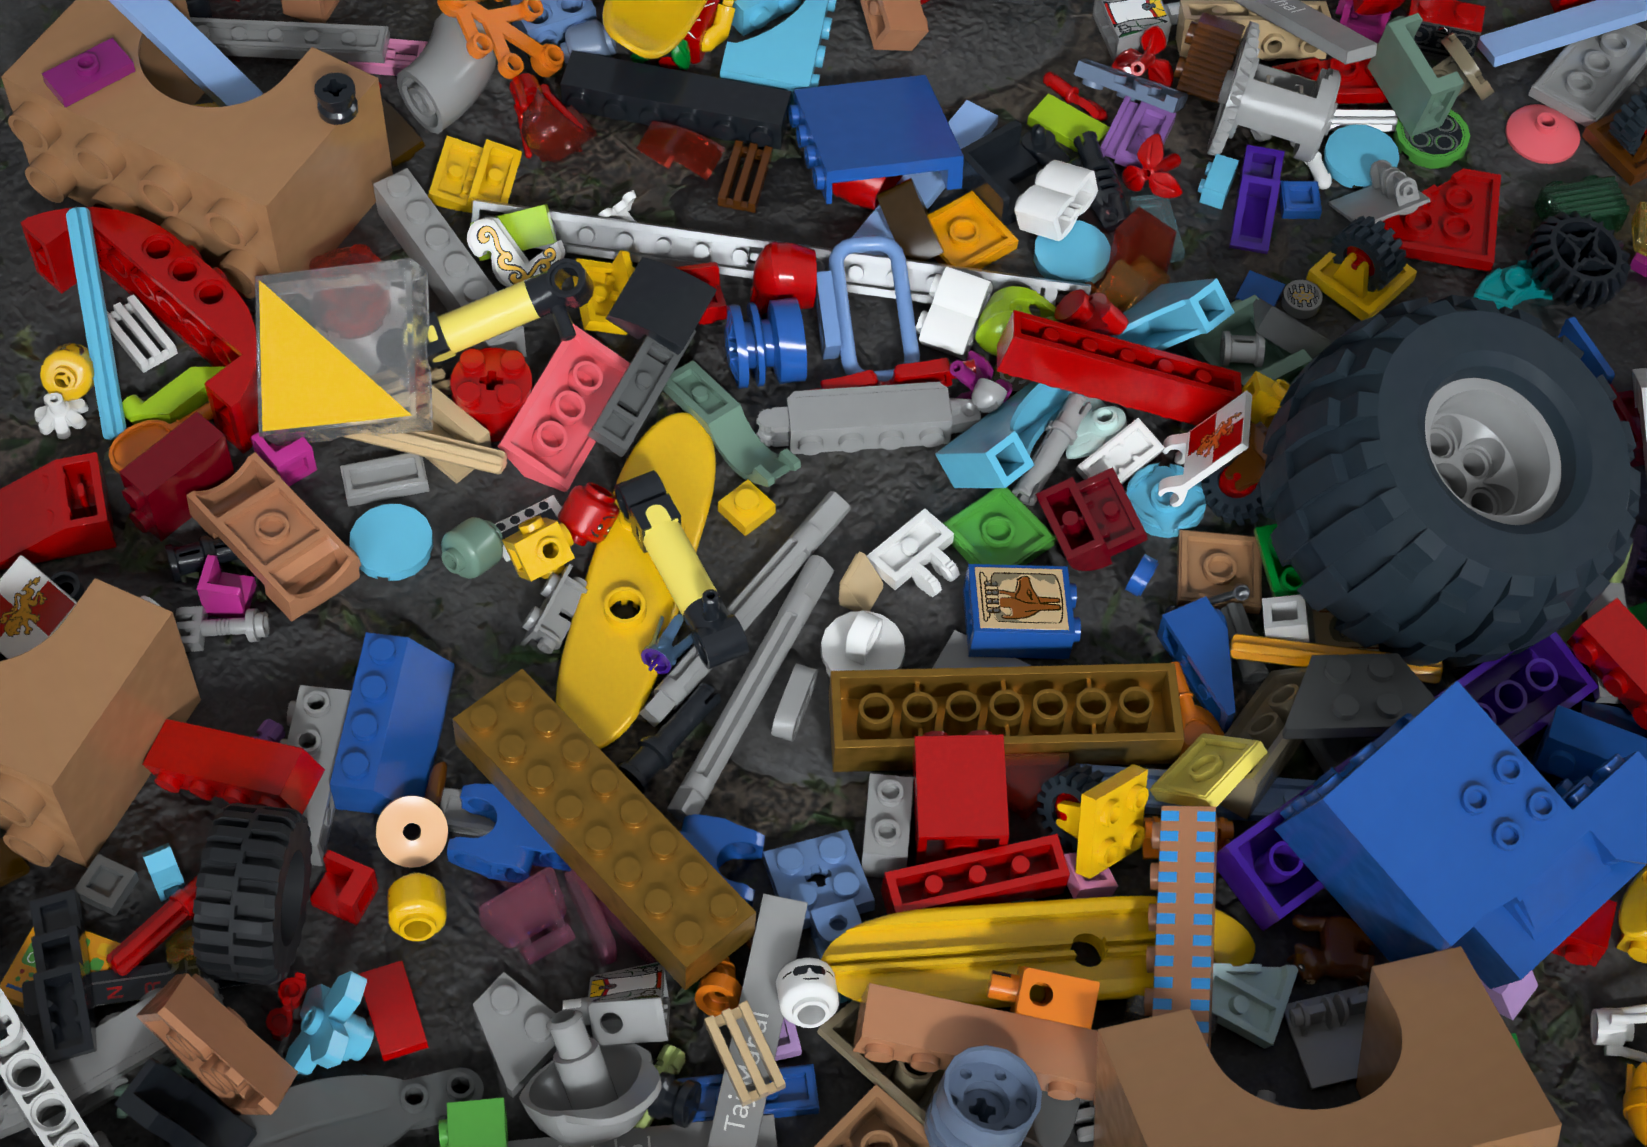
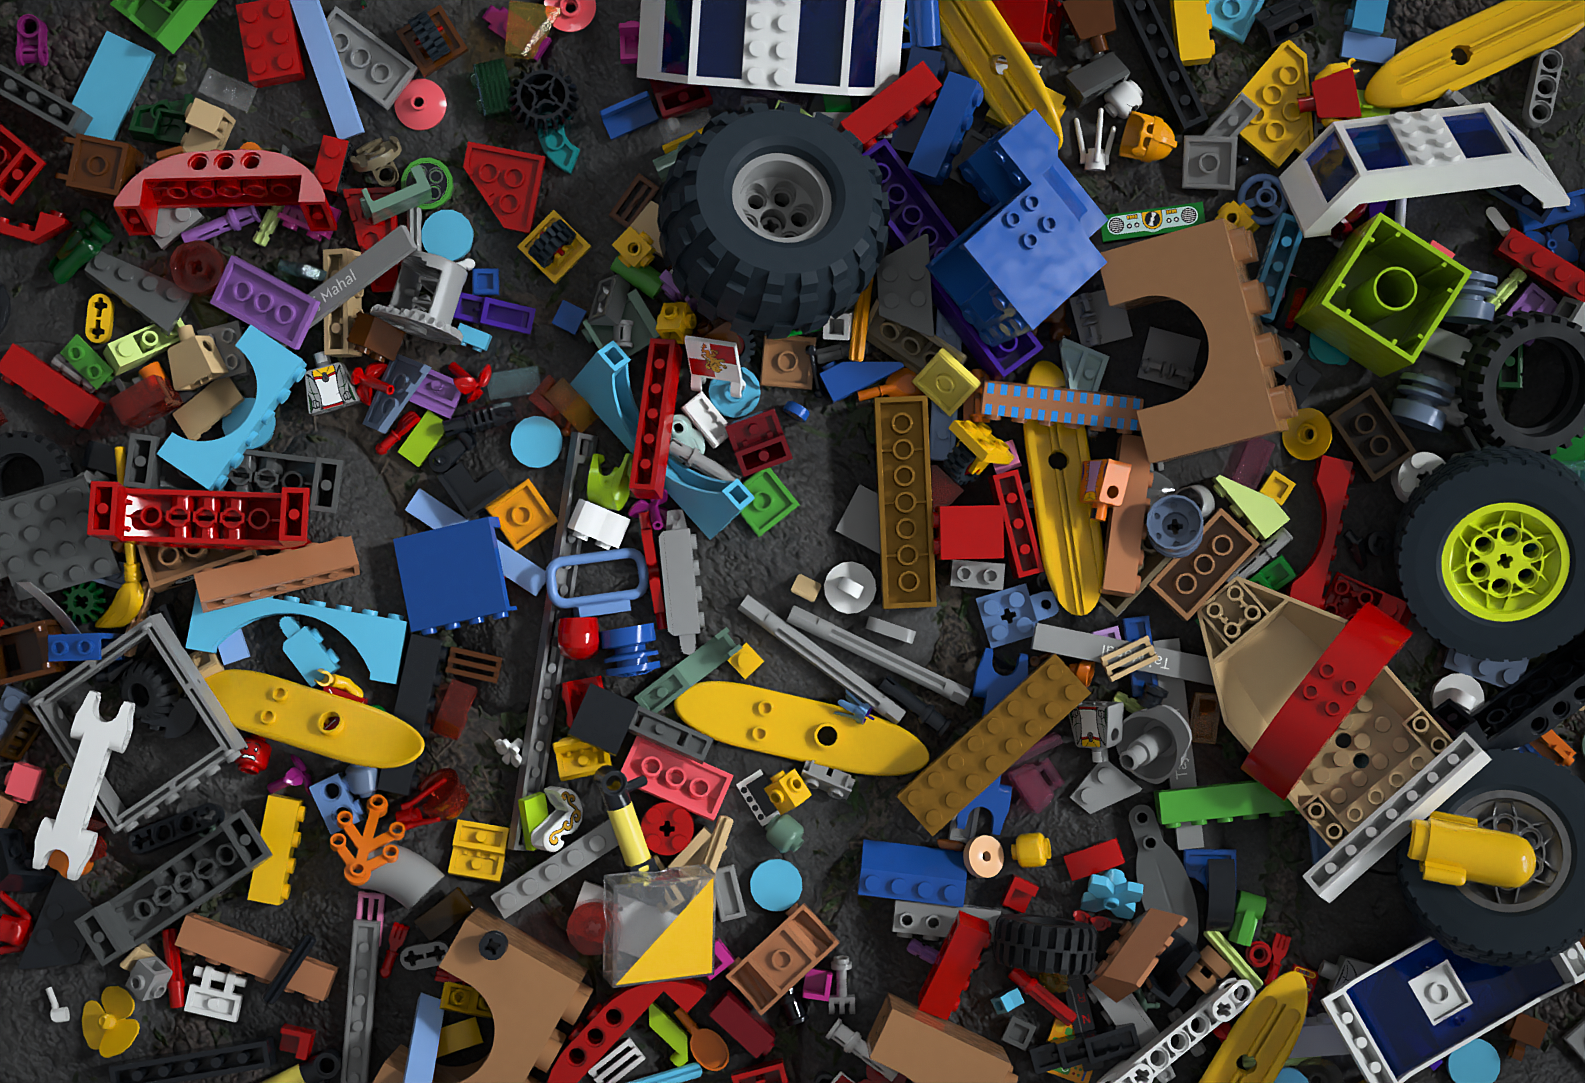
camera: 90 degrees left, 30 degrees up
red head [558,482,620,546] -> none
piece [614,470,749,669] -> none
white head [776,957,839,1028] -> none
white hinge [867,508,960,598] -> none
dark brown slope [876,178,944,261] -> none
brick [963,564,1081,659] -> none
light grey hinge [971,378,1007,413] -> none
white brick [1014,160,1098,241] -> none
red piece [1054,289,1128,336] -> none
light grey tile [1281,280,1323,319] -> none
light grey hinge [1329,160,1431,224] -> none

